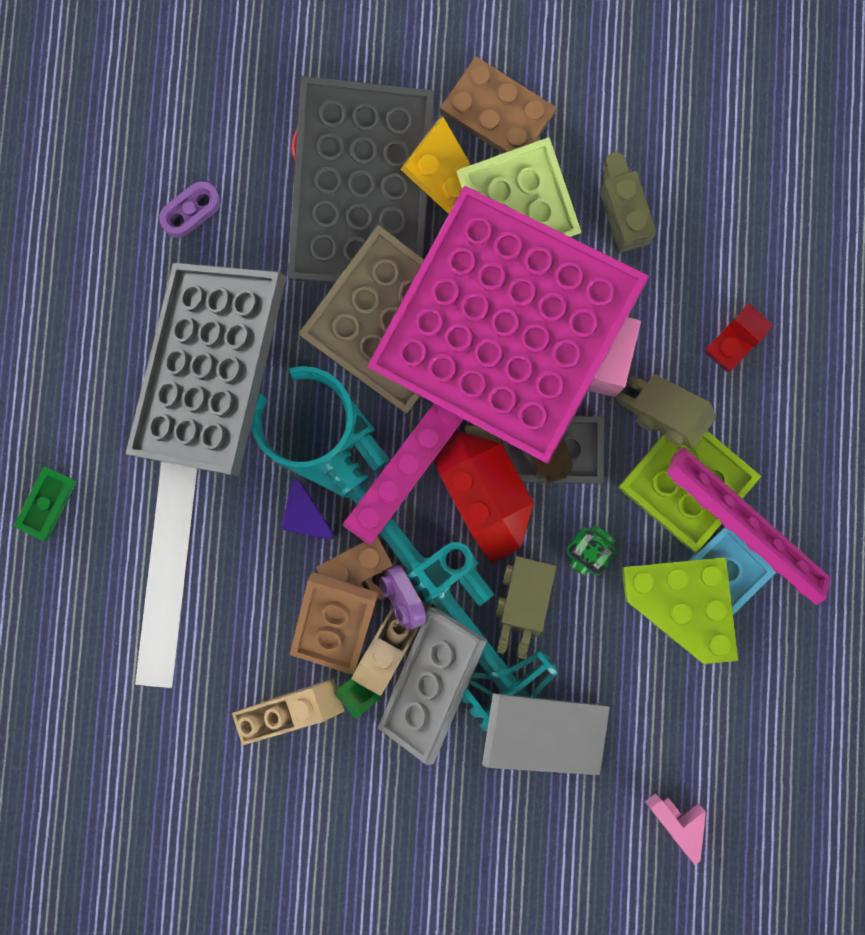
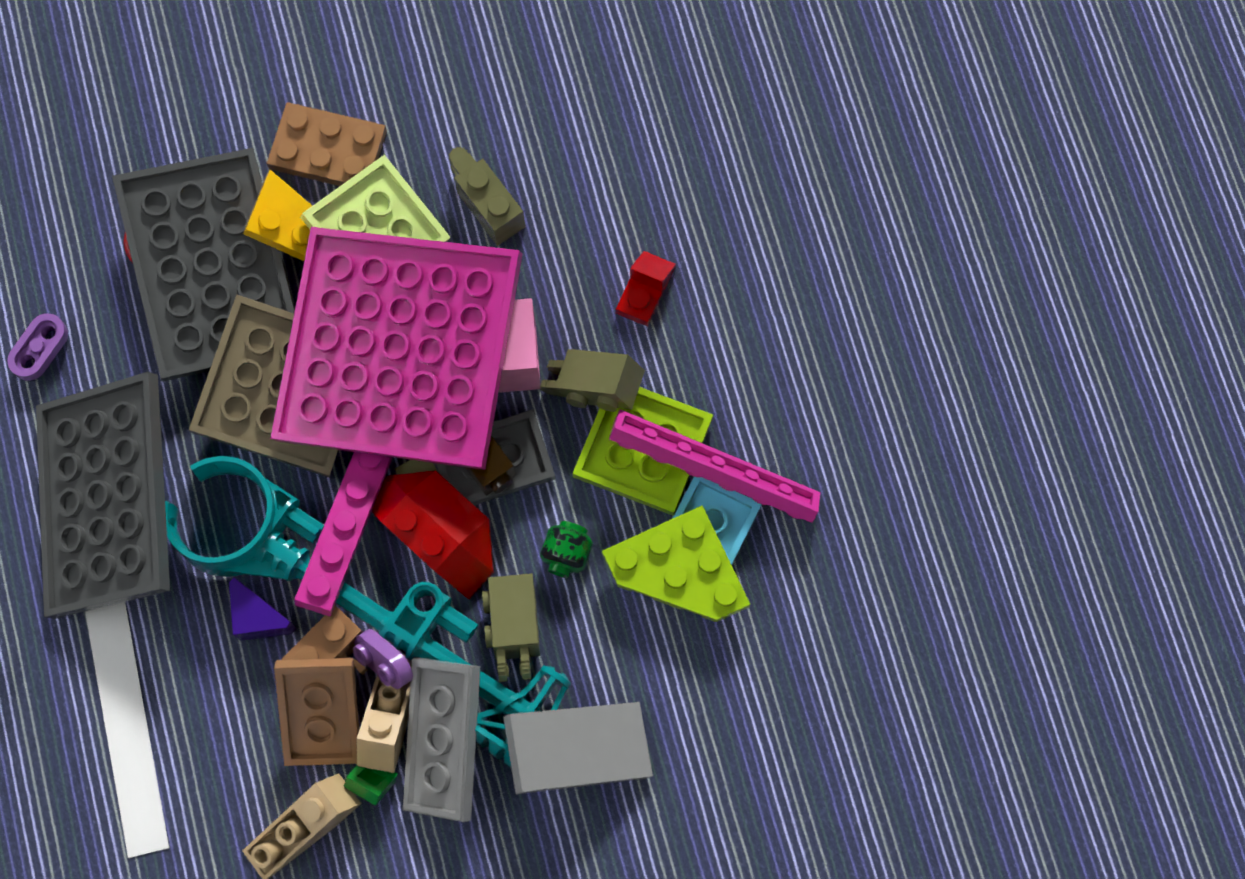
camera: 20 degrees left, 10 degrees down
bright pink slope [645,794,706,865] -> none

